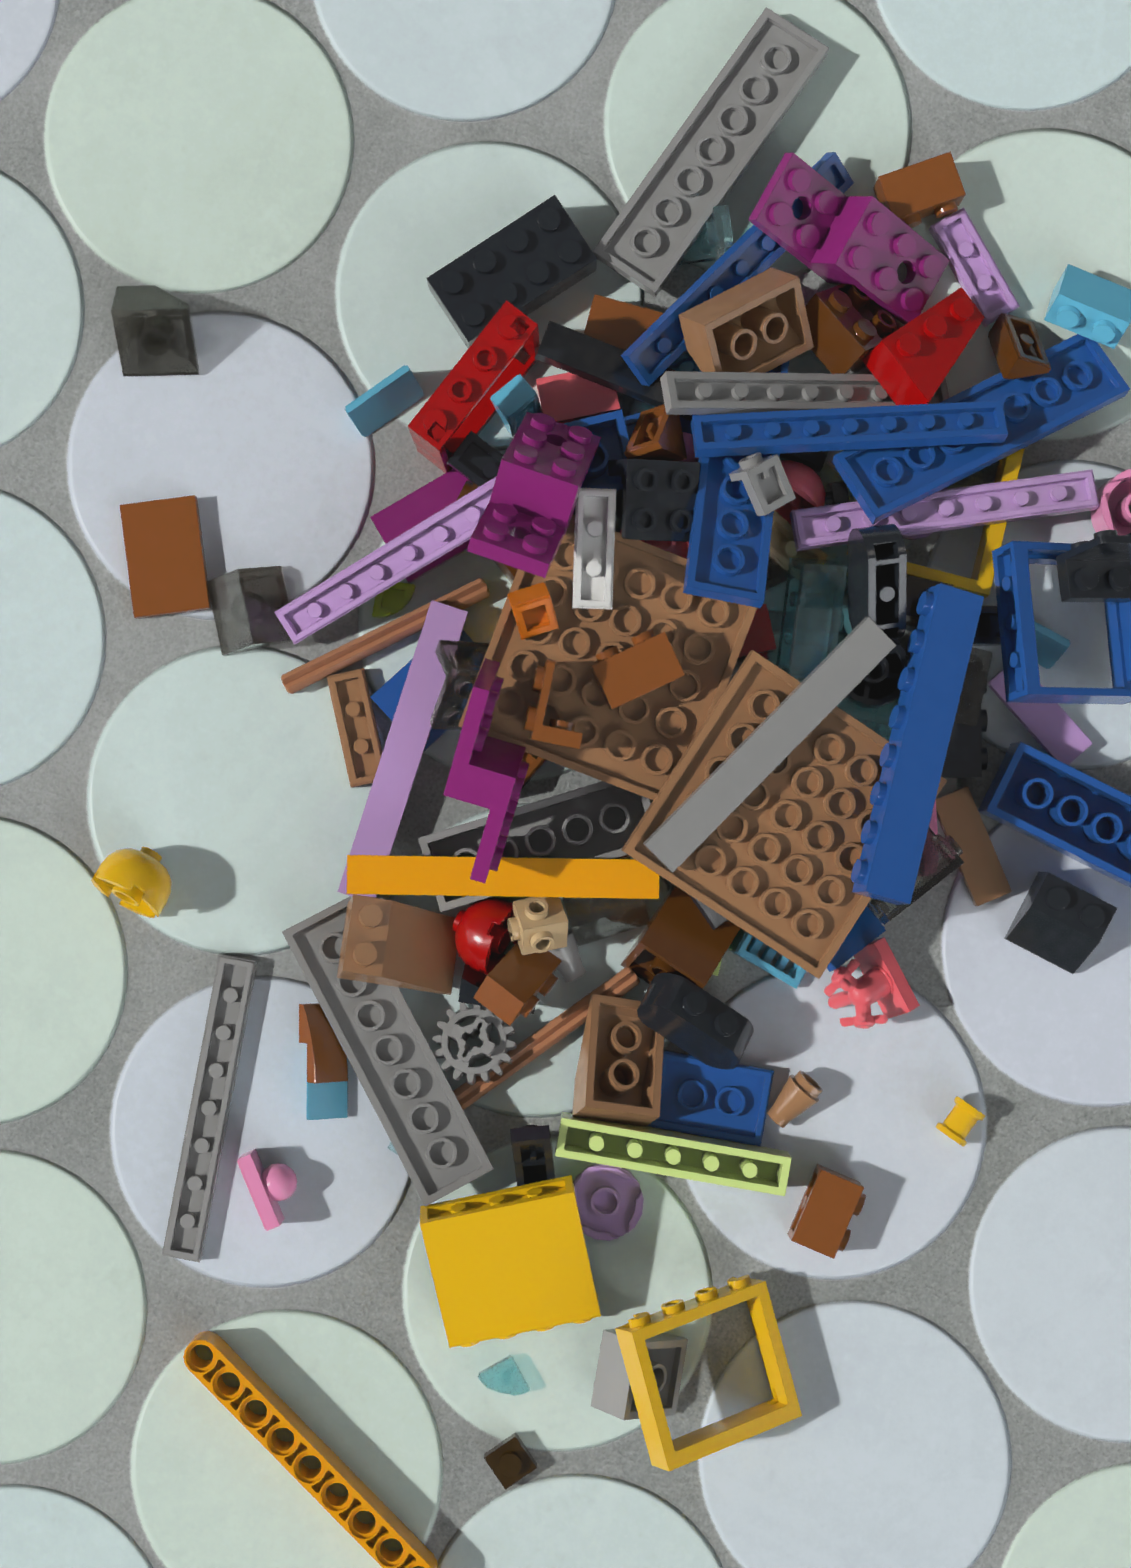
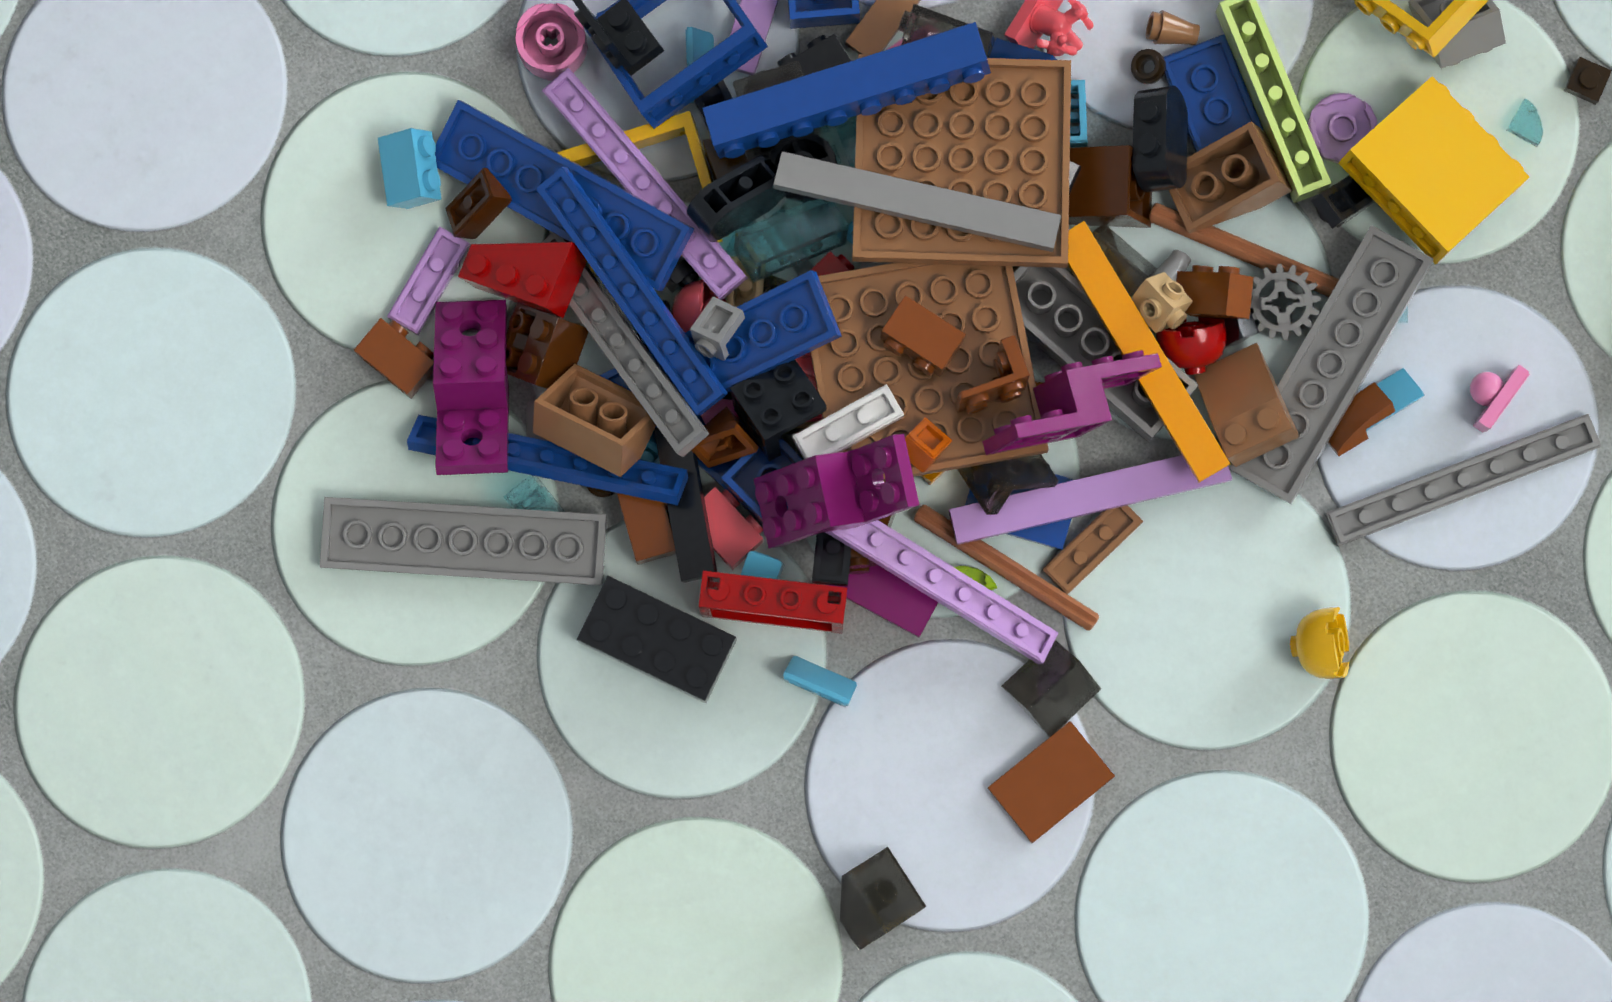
camera: 125 degrees left, 5 degrees down
none -> dark brown plate [1131,49,1166,84]

